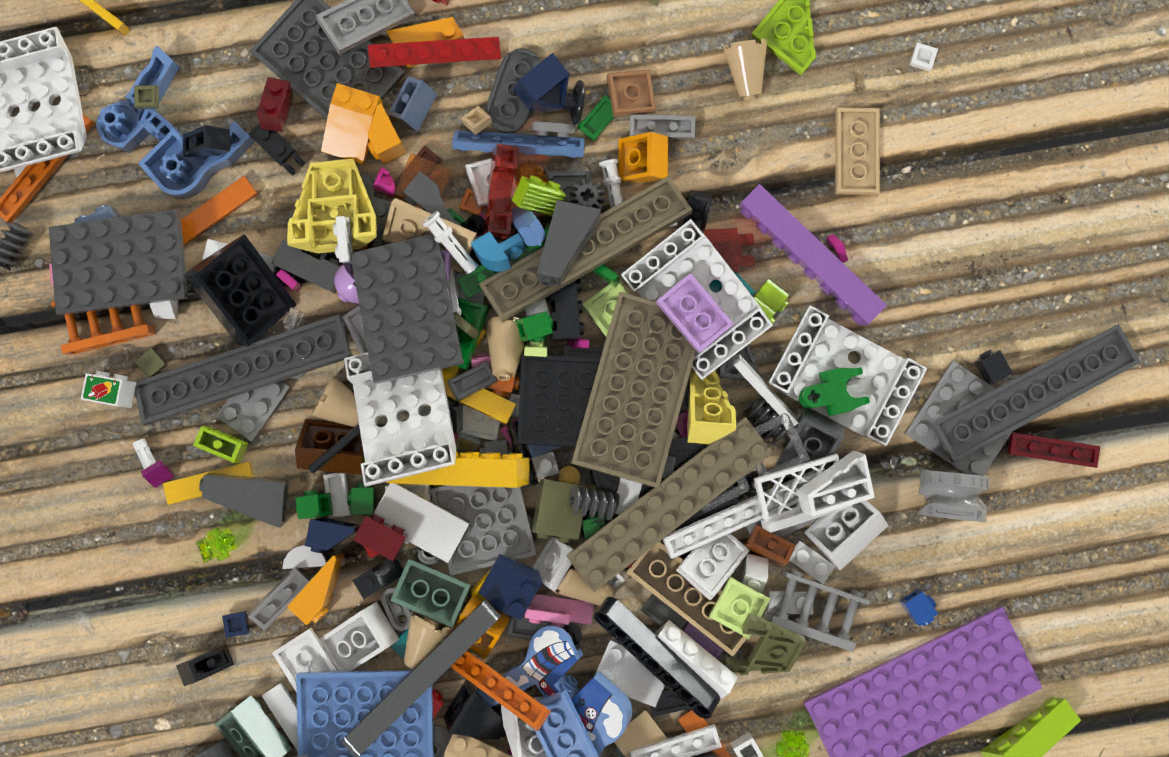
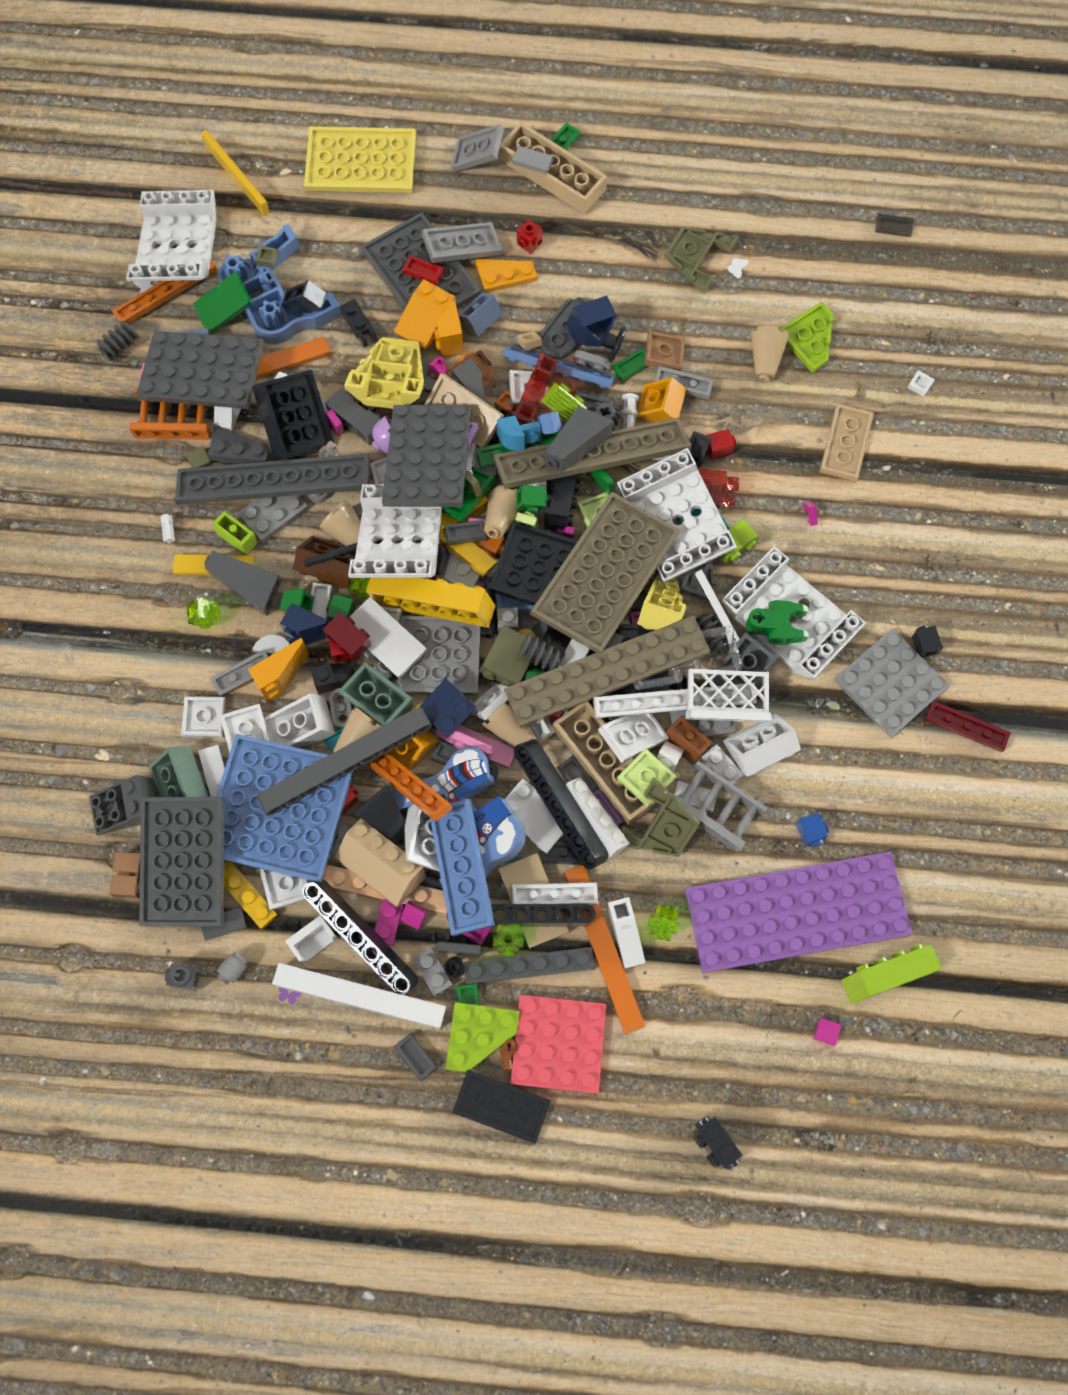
camera: 20 degrees right, 15 degrees down
brick [81,371,136,408] -> none
magenta tile [141,460,174,488] -> none
black slope [176,644,234,686] -> none
dark blue plate [222,611,250,638] -> none
dark red brick [257,77,293,132] -> none
white plate [333,216,353,263] -> none
red plate [368,37,501,68] -> none
white pin [422,211,478,274] -> none
lavender plate [656,273,734,353] -> none
medium lavender brick [739,184,887,326] -> none
white wedge [797,450,875,517] -> none
light grey piece [917,470,990,522] -> none
dark grey plate [930,324,1140,463] -> none
none -> white tile [181,696,226,738]
none -> green tile [193,272,253,335]
none -> dark grey wing [208,425,269,463]
none -> red tile [402,255,444,286]
none -> red brick [707,429,736,460]

